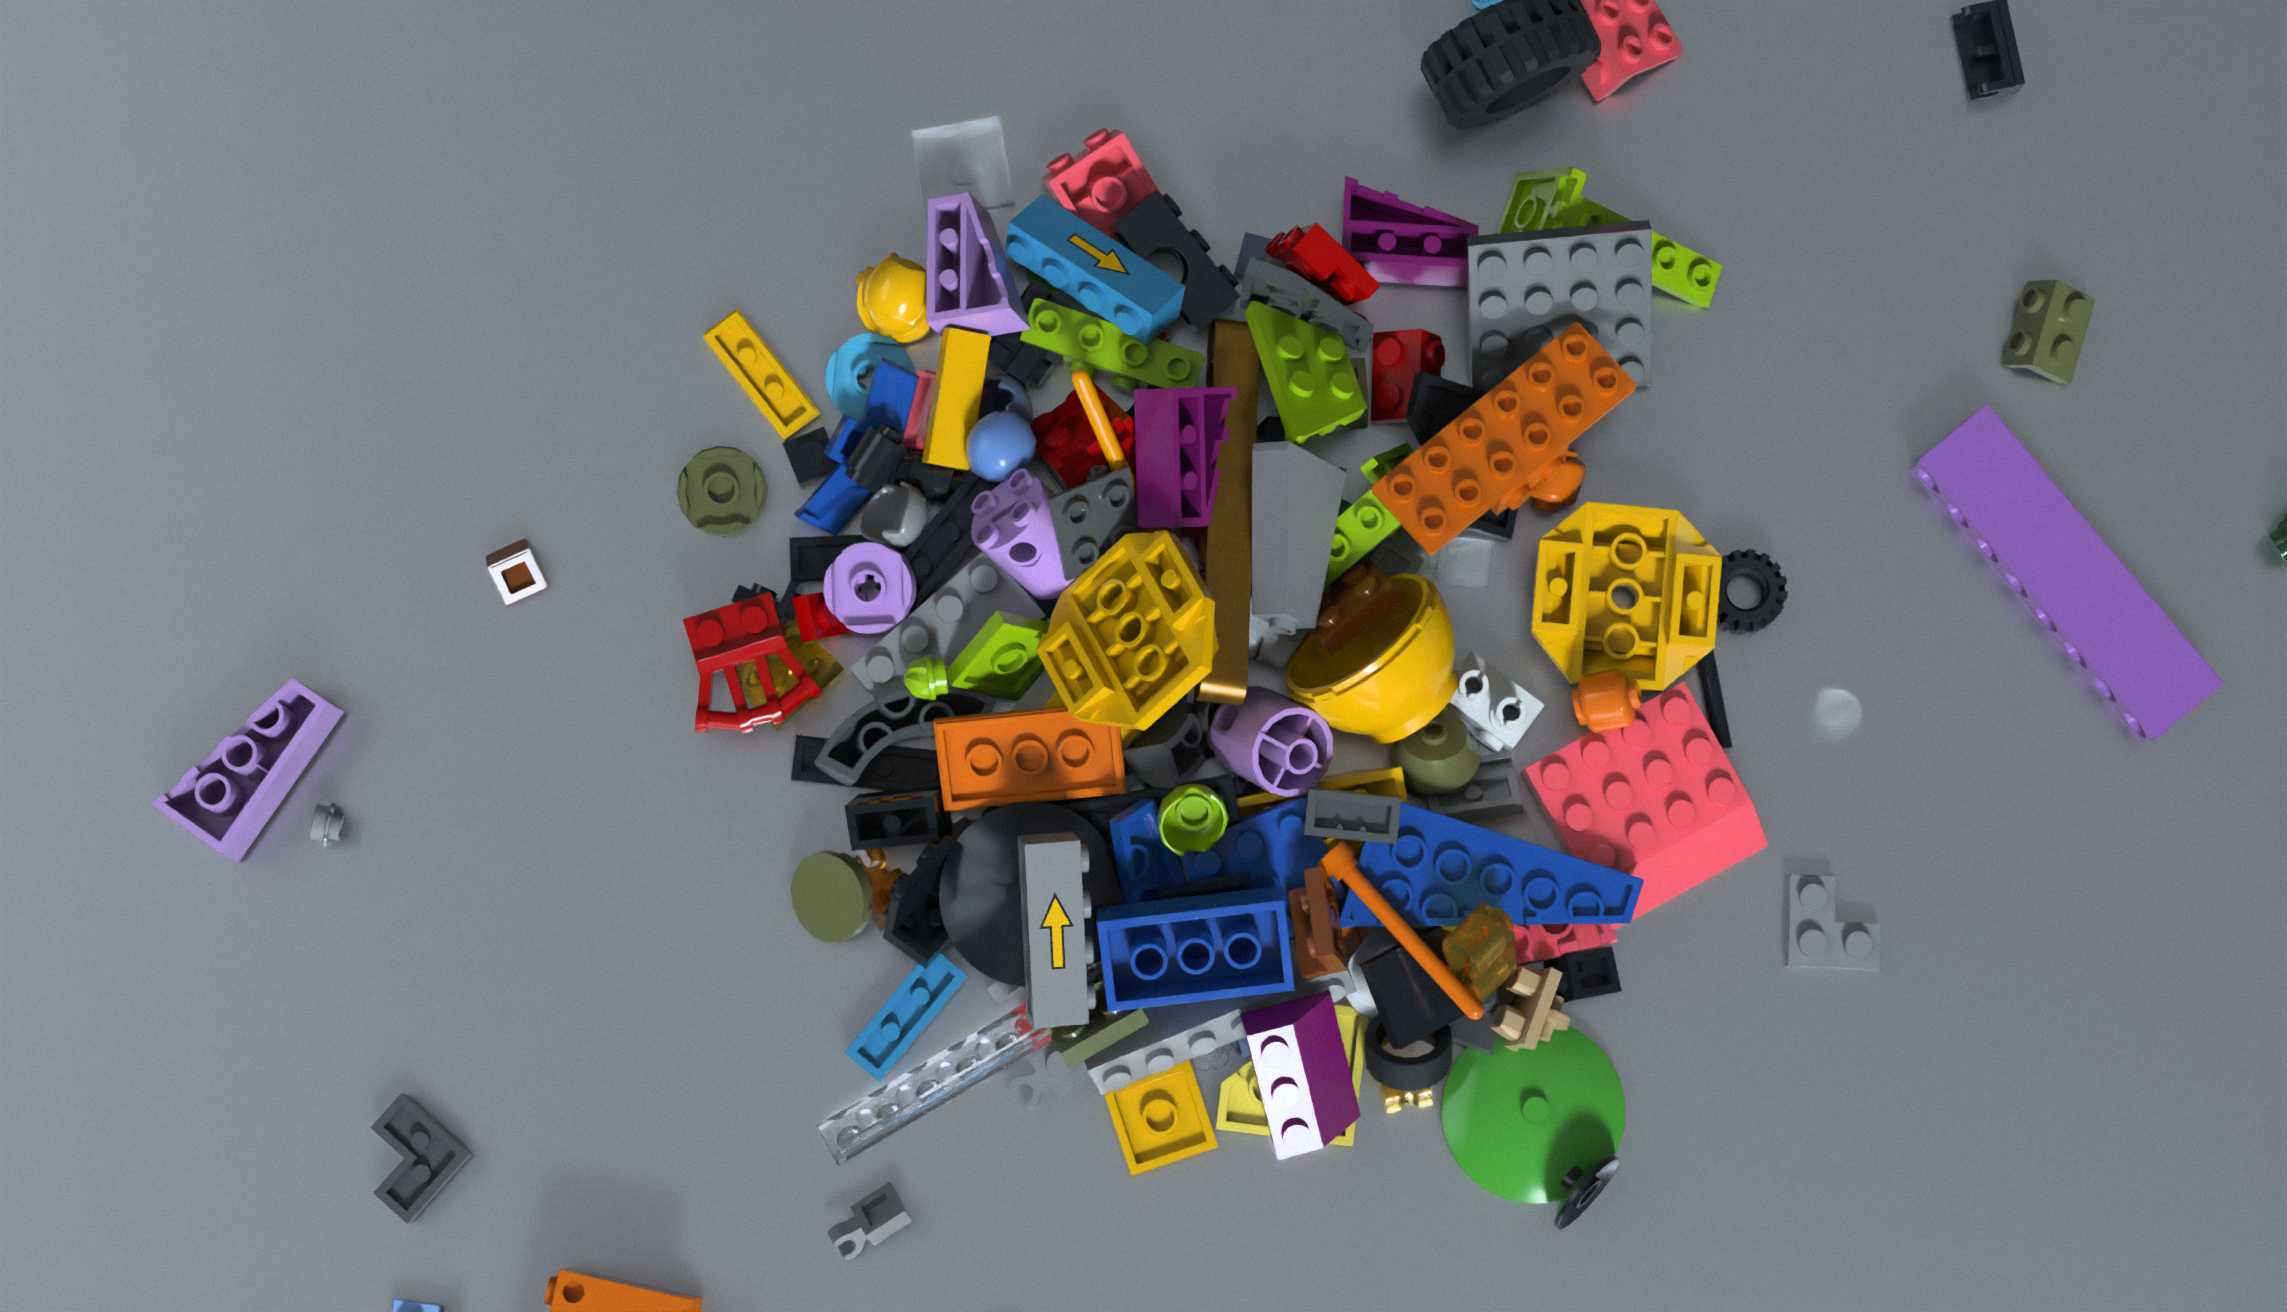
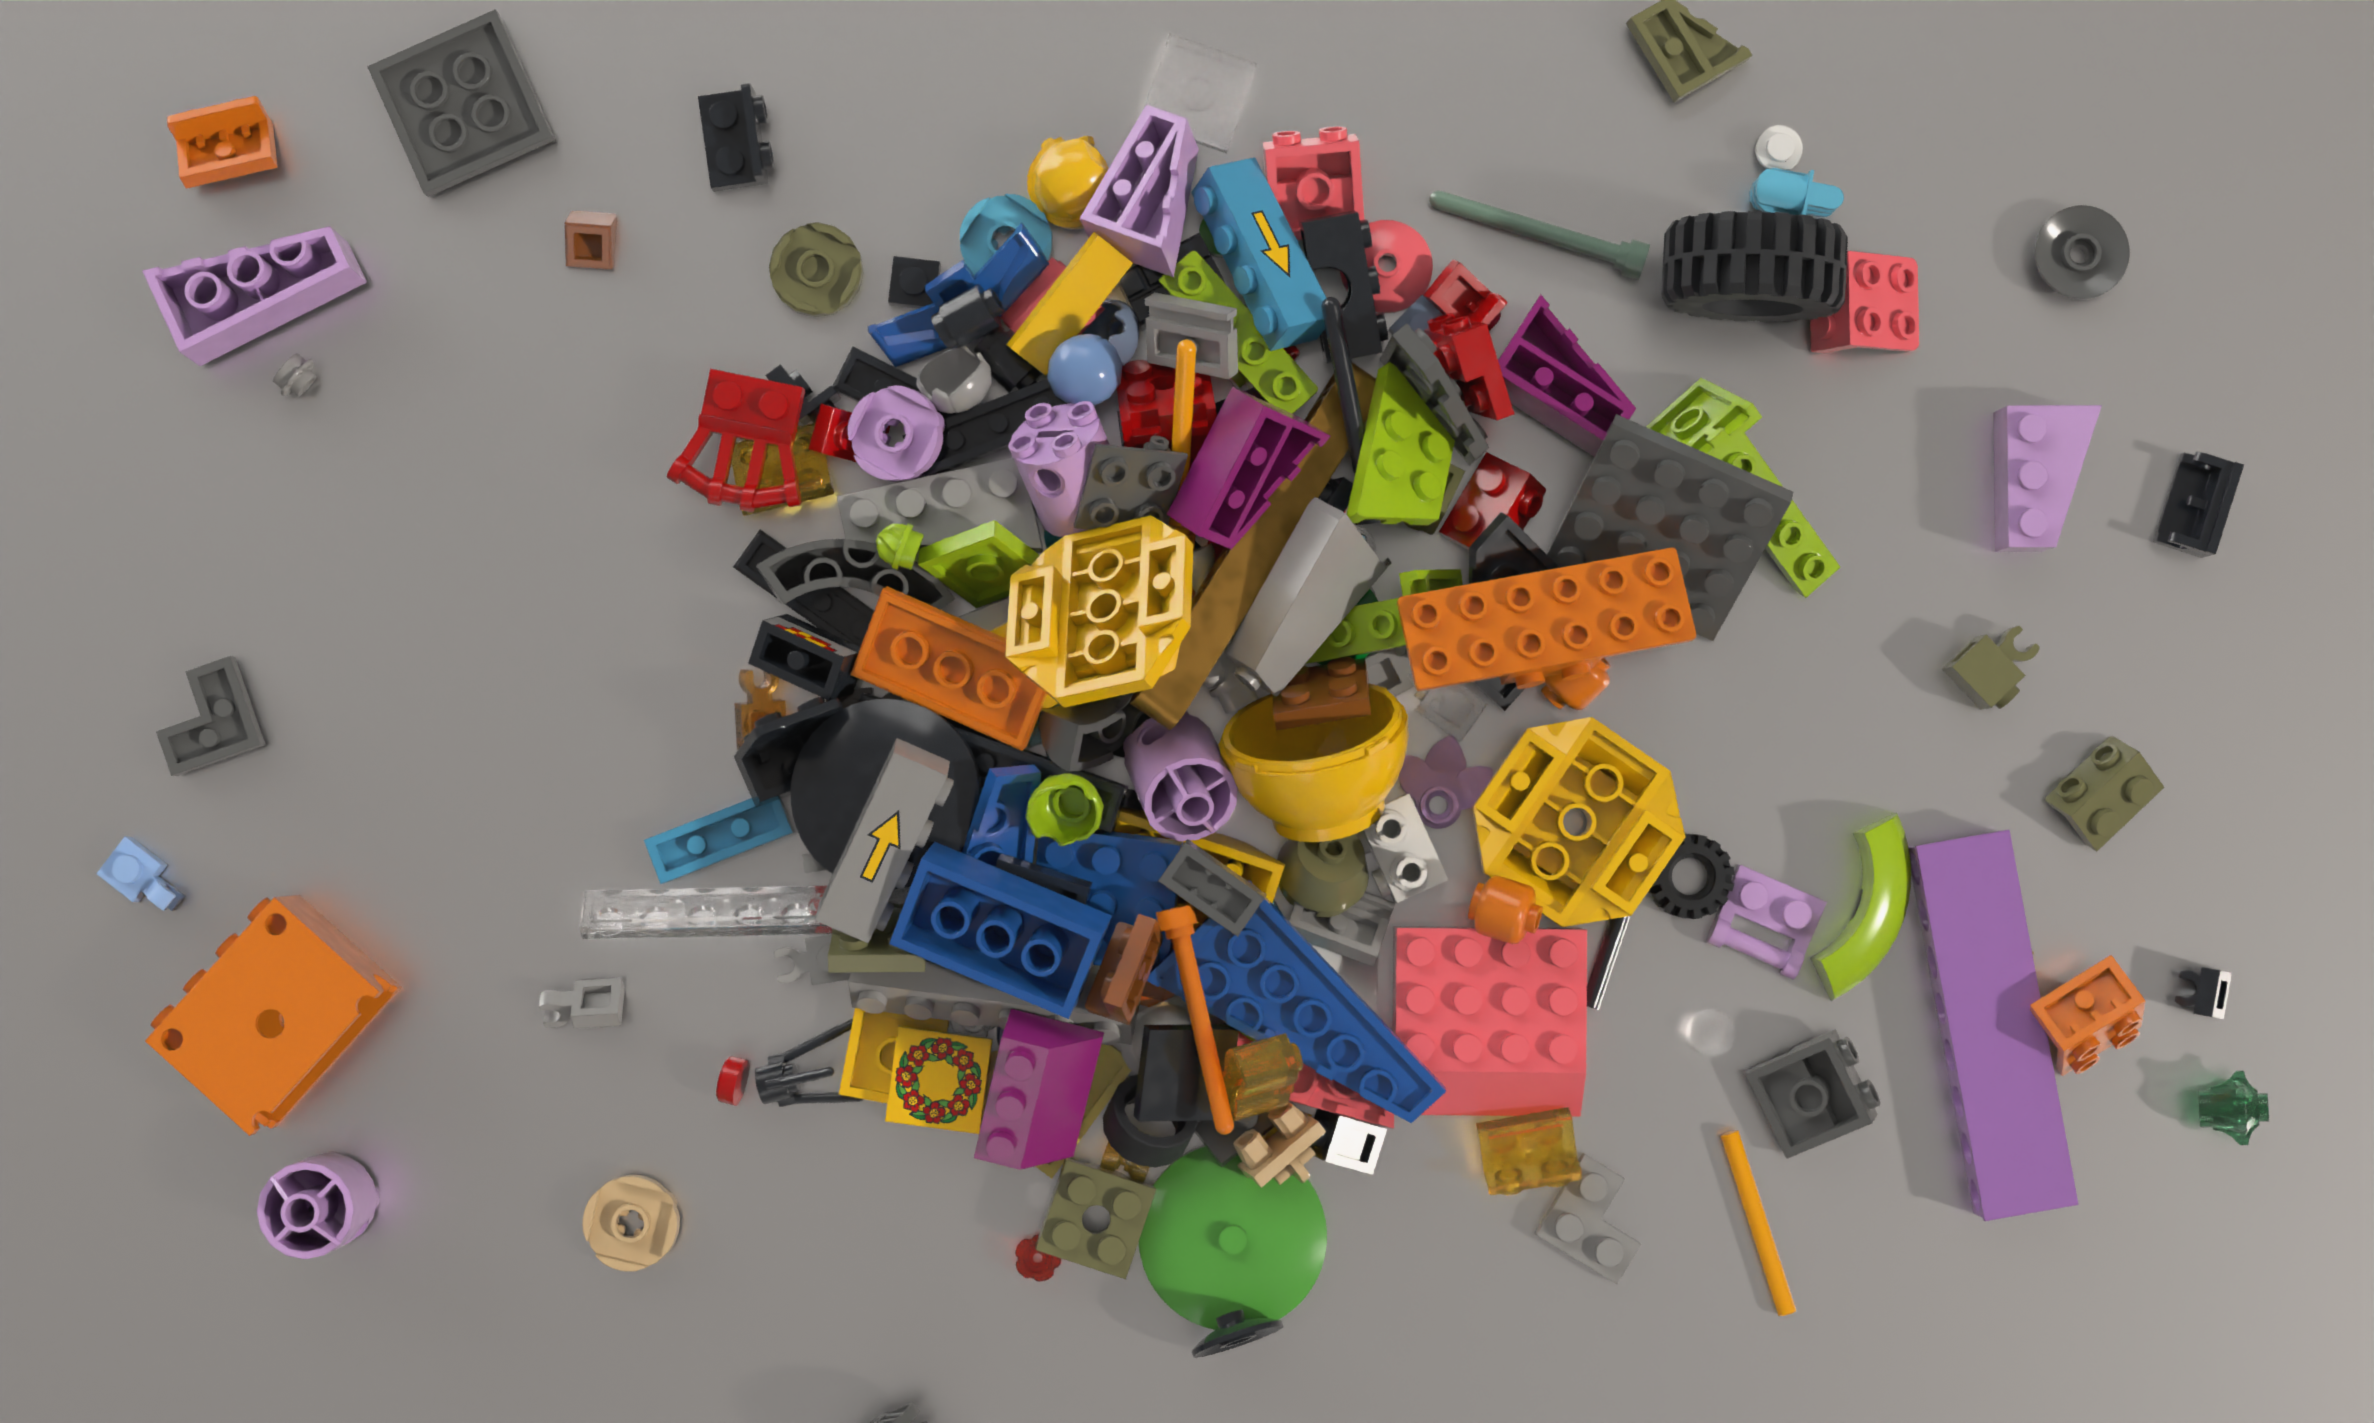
camera: 30 degrees right, 5 degrees up
yellow tile [702,308,821,442] -> none
olive tile [791,850,873,942] -> none
none -> orange bracket [167,96,277,189]
none -> dark grey plate [367,9,555,197]
none -> black bracket [698,83,774,192]
none -> red tile [716,1056,750,1106]
none -> black plant [755,1019,863,1107]
none -> tile [885,1026,993,1134]
none -> clear red plate [1015,1234,1061,1282]
none -> olive piece [1035,1158,1156,1279]
none -> light grey plate [1145,292,1238,379]
none -> black piece [1321,297,1380,525]
none -> coral dish [1340,220,1433,313]
none -> lavender plate [1398,736,1493,829]
none -> red bracket [1423,259,1507,331]
none -> sand green piece [1429,190,1650,280]
none -> clear yellow bracket [1476,1107,1582,1195]
none -> lavender plate [1706,864,1827,980]
none -> light orange bar [1720,1130,1796,1316]
none -> dark grey plate [1745,1029,1880,1159]
none -> lime brick [1810,813,1911,1001]
none -> olive brick [1942,626,2040,710]
none -> lavender wedge [1993,405,2102,552]
none -> orange bracket [2030,955,2146,1076]
none -> black tile [2175,967,2232,1019]

